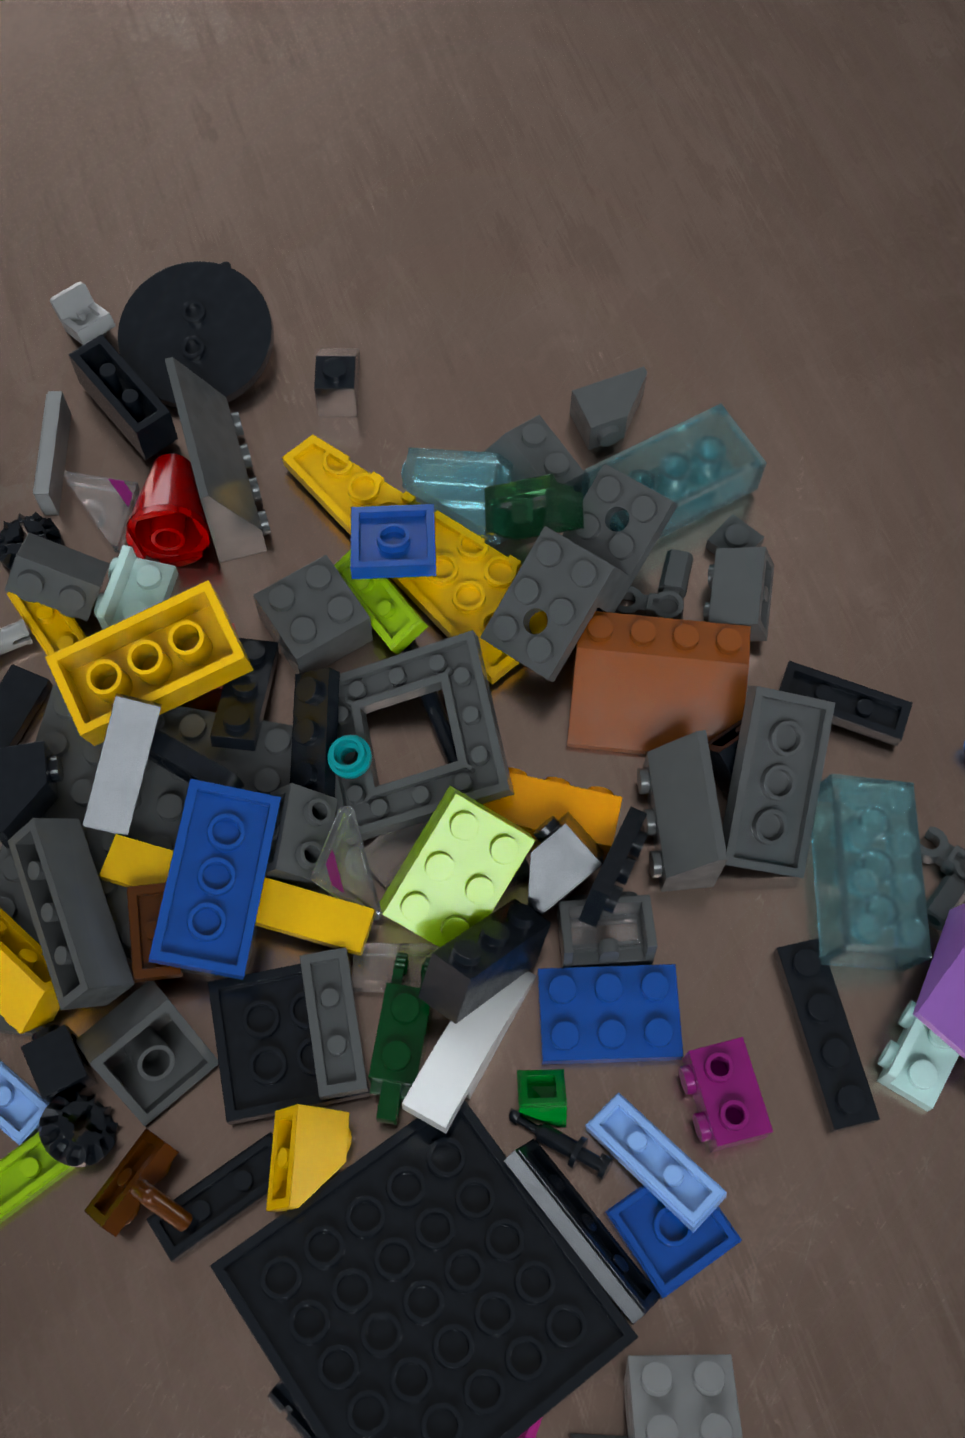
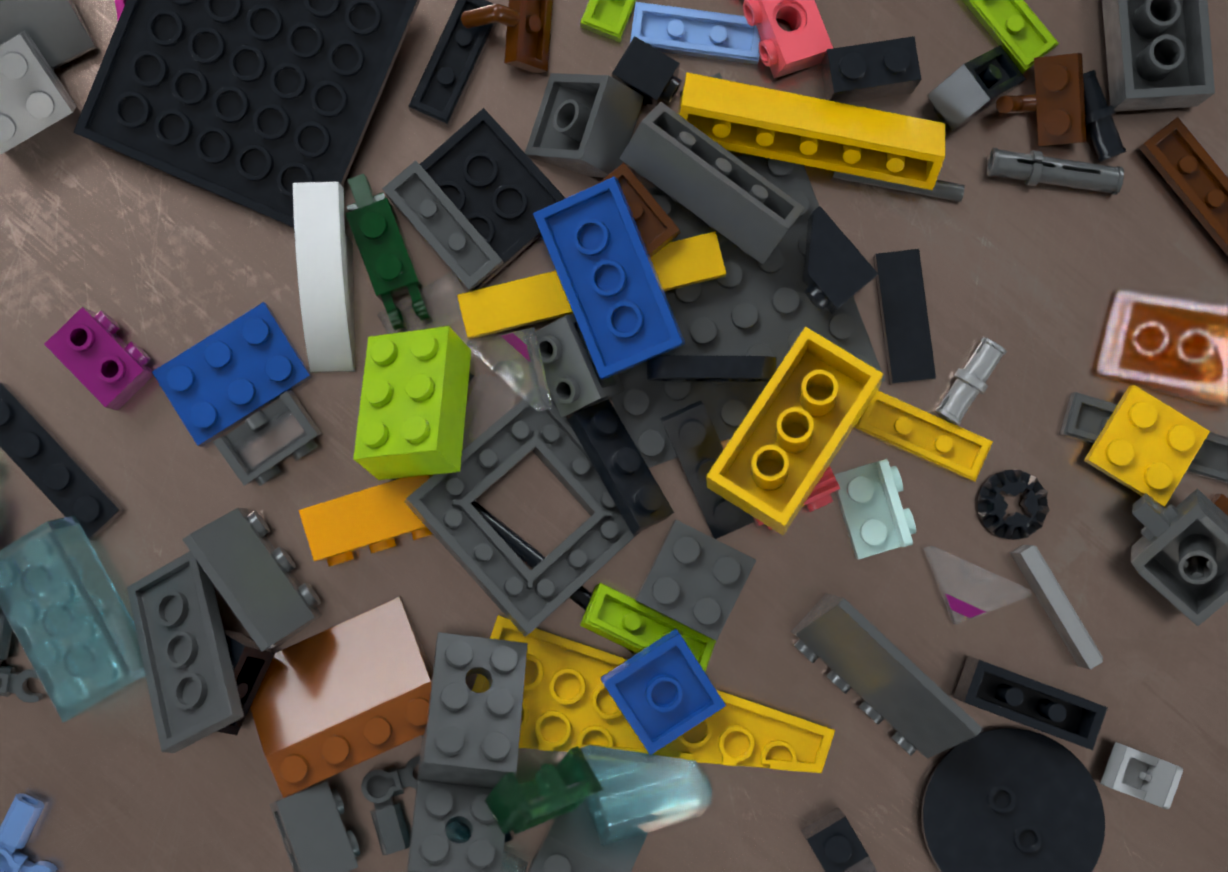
camera: 150 degrees right, 20 degrees up
dark grey brick [5,533,110,621] -> none
black gear [39,1089,119,1167] -> none
tile [82,693,162,837] -> none
red cone [125,454,211,567] -> none
yellow slope [266,1104,352,1213] -> none
teal plate [327,735,372,779] -> none
black brick [418,898,551,1024] -> none
black tile [504,1139,660,1325] -> none
black piece [509,1108,613,1180] -> none
green slope [517,1069,567,1127] -> none
slope [528,812,604,916] -> none
black plate [579,807,648,928] -> none
light blue tile [585,1092,727,1233] -> none
blue tile [604,1185,742,1299] -> none
black plate [779,660,913,746] -> none

